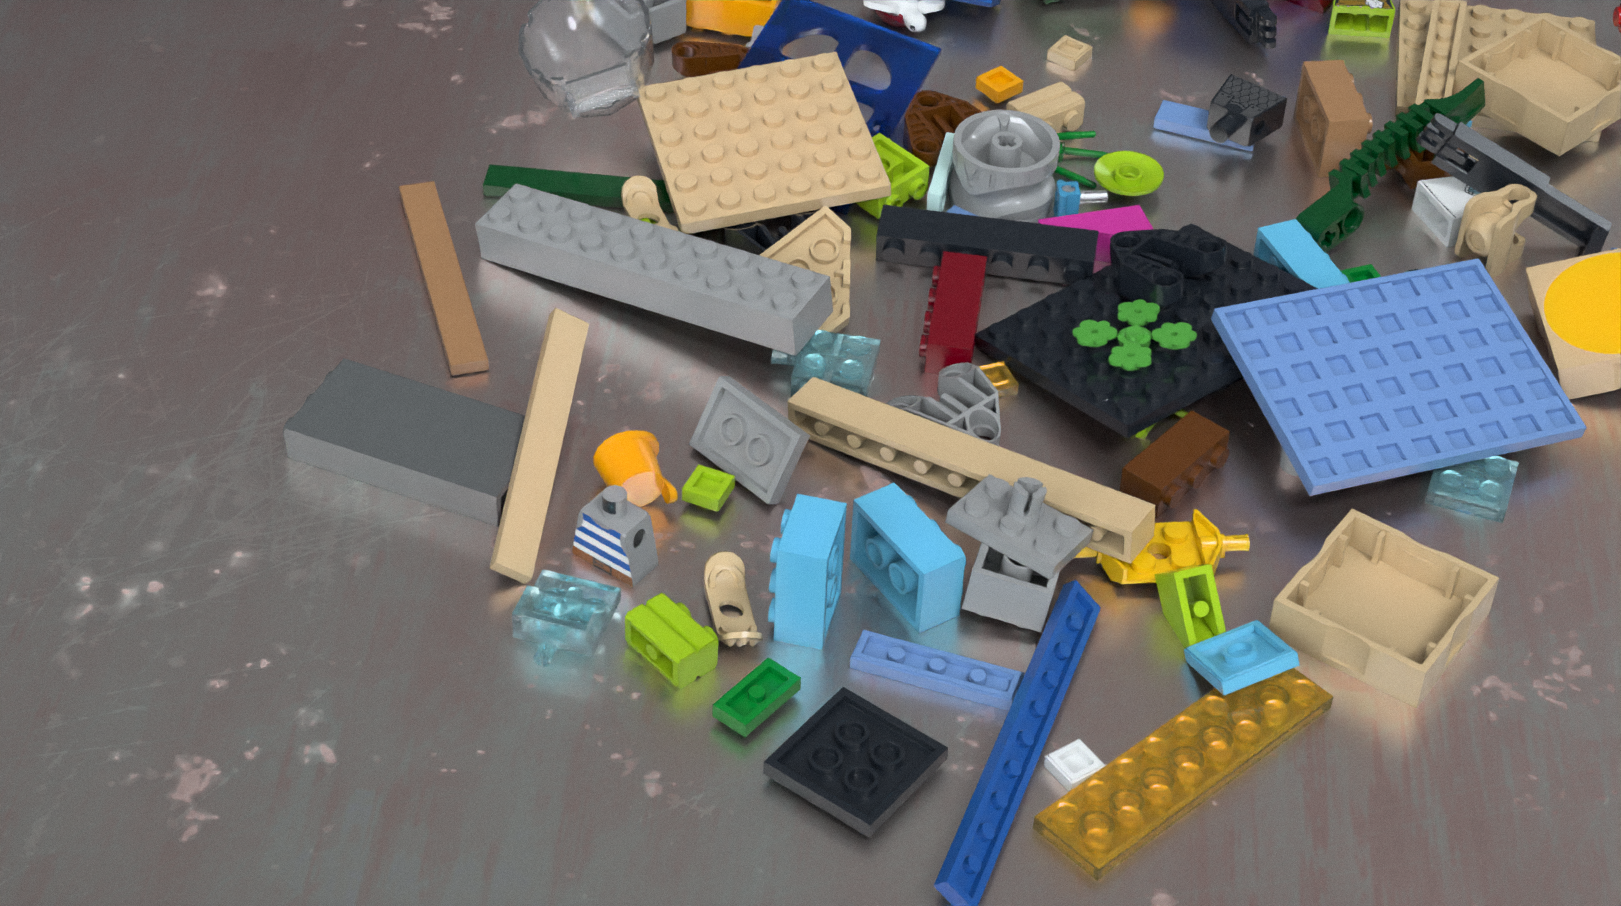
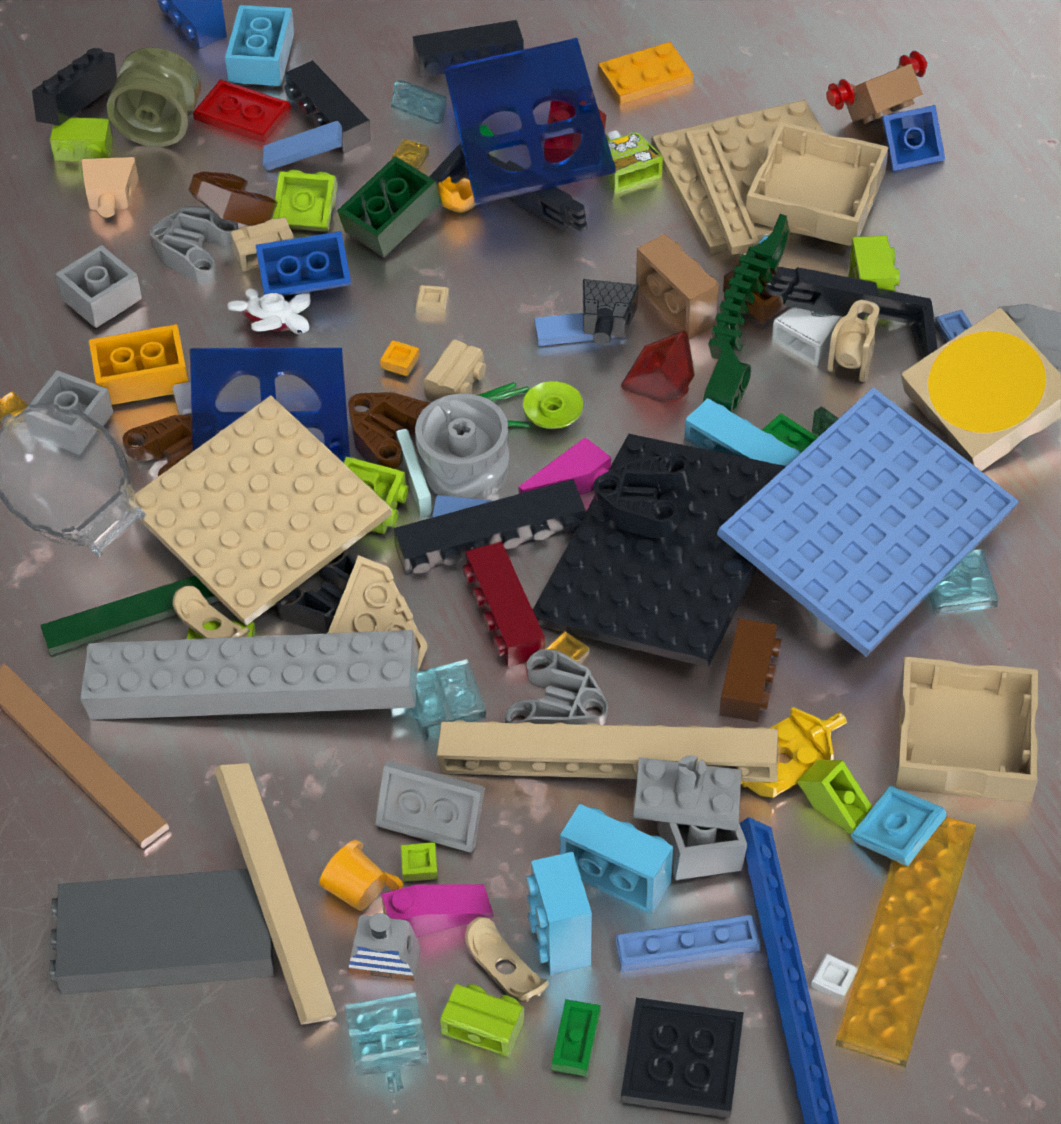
camera: 25 degrees left, 10 degrees up
dark azure piece [1053,180,1108,217] -> none
bright green plant [1073,299,1197,371] -> none
none -> dark pink slope [381,884,494,938]
none -> clear red slope [620,330,695,403]
none -> lime brick [848,235,900,320]

